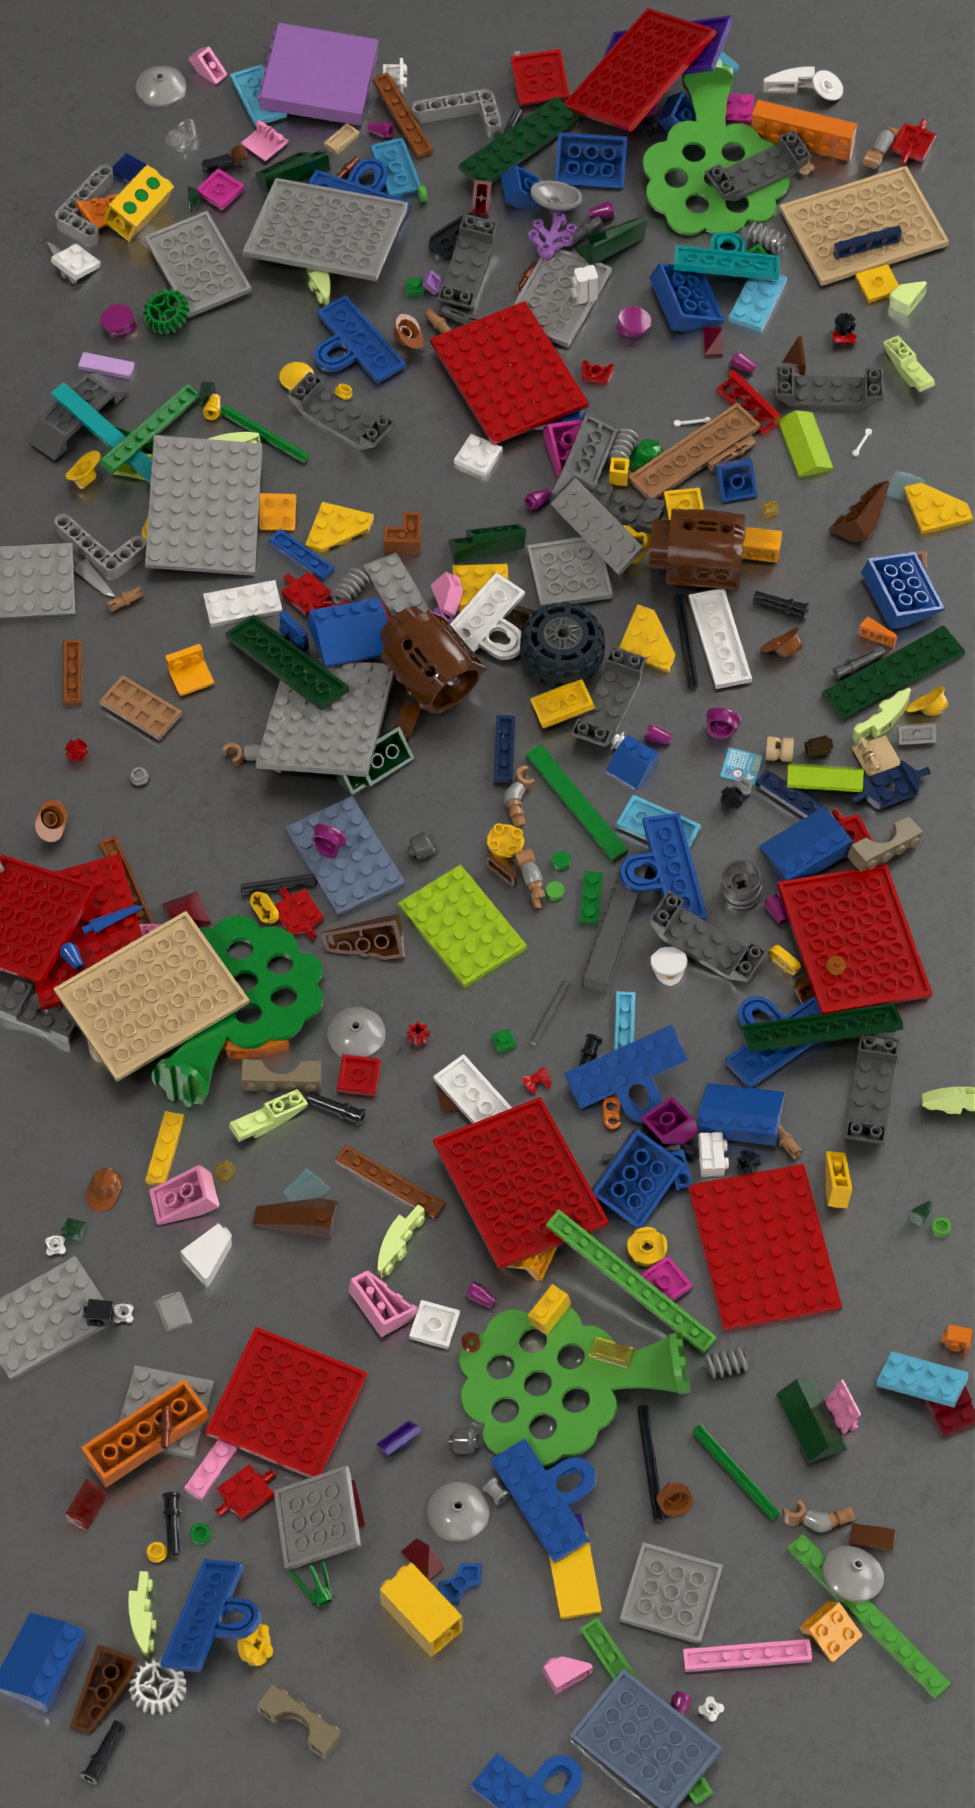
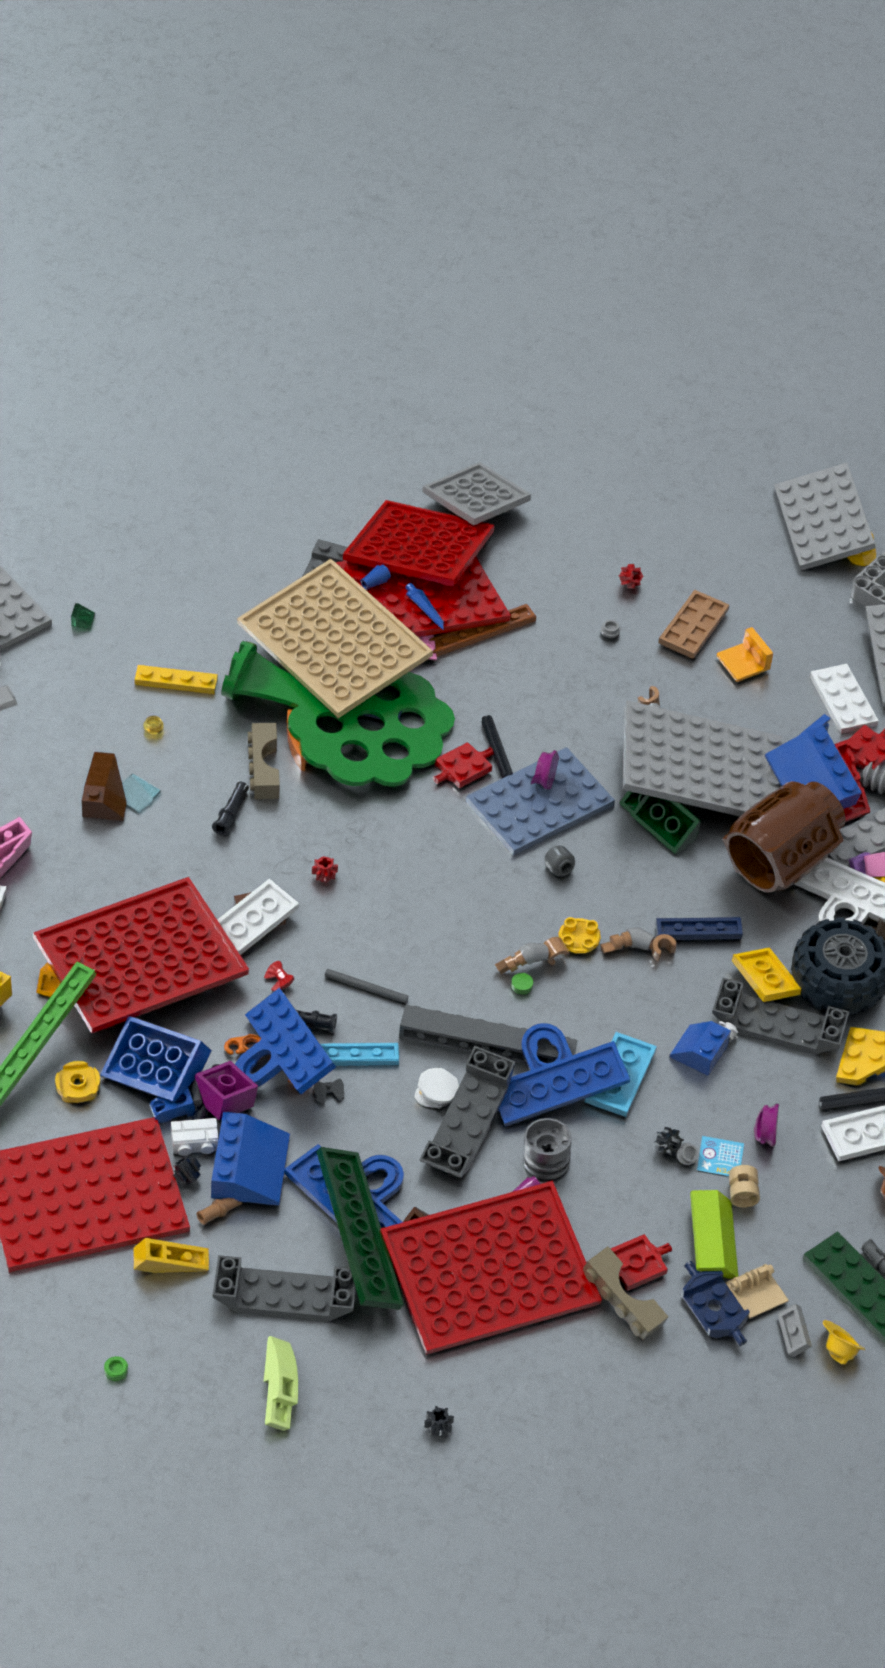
camera: 80 degrees right, 10 degrees down
dark orange piece [35,799,68,842] -> none
white plate [45,1235,66,1256] -> none
dark orange tile [63,639,82,706] -> none
light grey bar [73,556,116,597] -> none
dark orange piece [86,1167,123,1212] -> none
medium nougat pin [106,586,144,613] -> none
bright pink slope [149,1165,219,1225] -> none
dark red slope [161,891,211,928] -> none
white slope [180,1223,232,1288] -> none
dark green plate [225,615,350,711] -> none
yellowish green slope [229,1089,308,1142] -> none
yellow beam [250,892,279,924] -> none
reddish brown wedge [321,914,405,960] -> none
light grey dish [327,1007,385,1057] -> none
dark orange tile [335,1145,445,1221] -> none
red plate [337,1054,381,1097] -> none
yellowish green slope [378,1205,425,1279] -> none
reddish brown slope [394,701,421,741] -> none
lime plate [398,864,527,988] -> none
magenta cone [465,1281,496,1309] -> none
reddish brown slope [486,853,517,887] -> none
green plate [491,1028,516,1054] -> none
green tile [526,744,628,862] -> none
green tile [552,851,571,871] -> none
green plate [579,871,604,926] -> none
dark pink plate [640,1255,693,1301] -> none
magenta cone [644,724,673,745] -> none
dark blue plate [755,769,828,818] -> none
blue slope [759,807,853,881] -> none
yellow beam [768,944,801,975] -> none
dark brown brick [804,735,833,757] -> none
clear yellow plate [826,956,846,975] -> none
yellowish green slope [852,687,911,744] -> none
clear green slope [908,1201,932,1226] -> none

